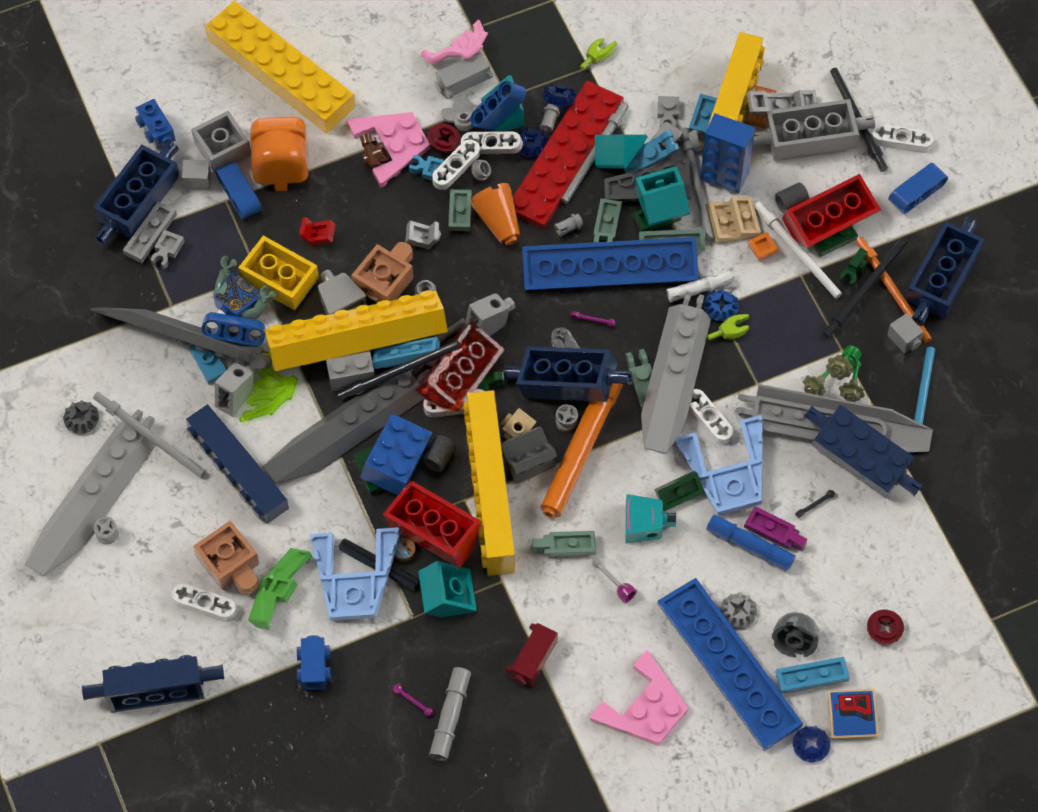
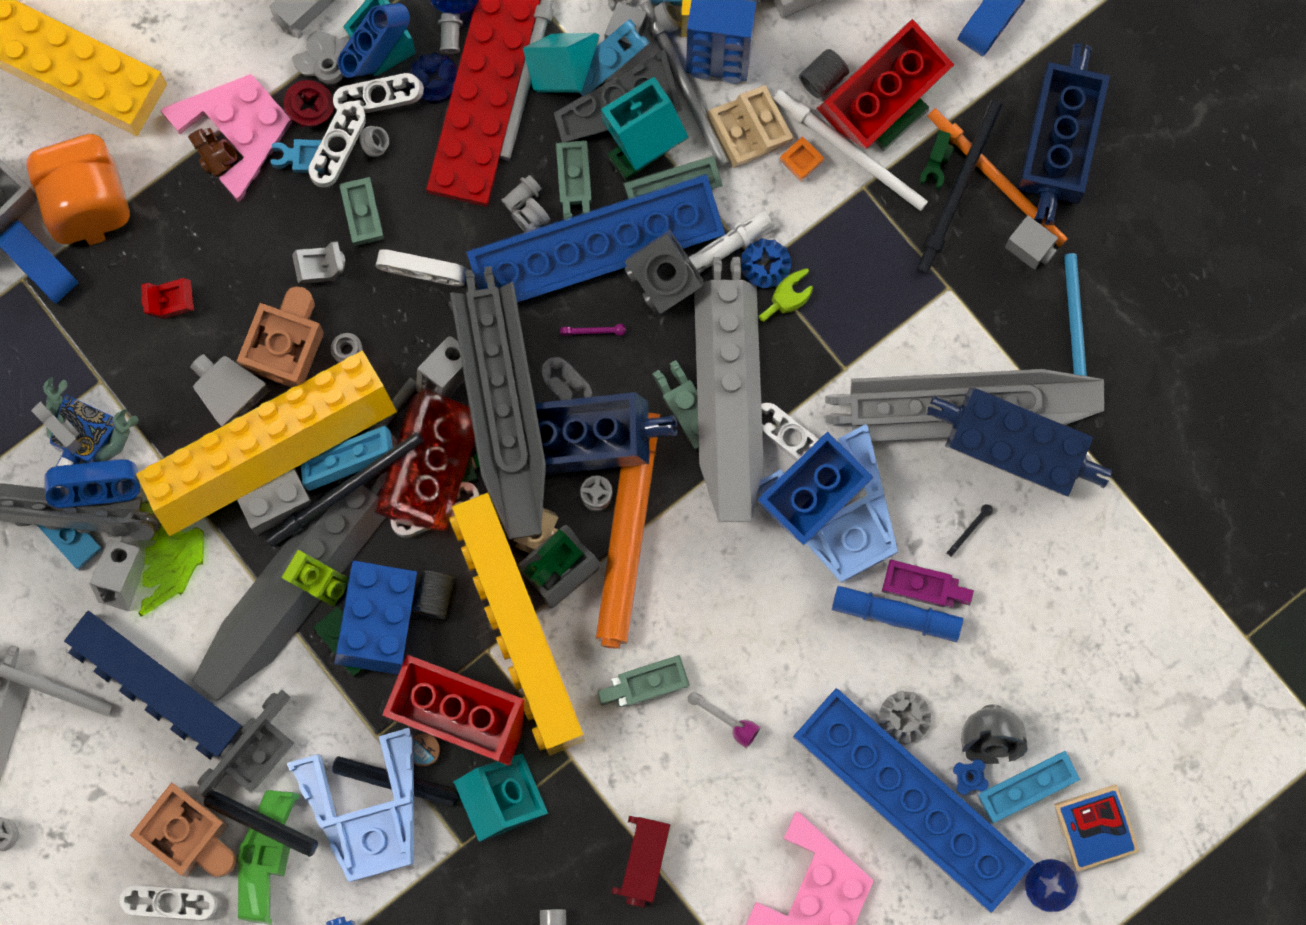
camera: 15 degrees left, 15 degrees up
yellow brick [238,236,319,311] -> none
orange cone [470,183,520,246] -> none
teal torso [625,494,676,543] -> none
dark green plate [654,471,705,511] -> none
olive plant [803,346,865,402] -> none
dark red gear [867,609,904,645] -> none
none -> light grey plate [31,402,83,454]
none -> dark grey bracket [196,690,294,798]
none -> black axle [204,790,318,857]
none -> lime slope [281,550,349,607]
none -> white beam [375,250,468,287]
none -> dark grey hinge [450,266,546,540]
none -> light grey wheel [512,198,551,232]
none -> dark green plate [523,529,583,587]
none -> dark grey brick [625,229,705,314]
none -> blue slope [758,431,873,546]
none -> blue plate [953,759,989,795]

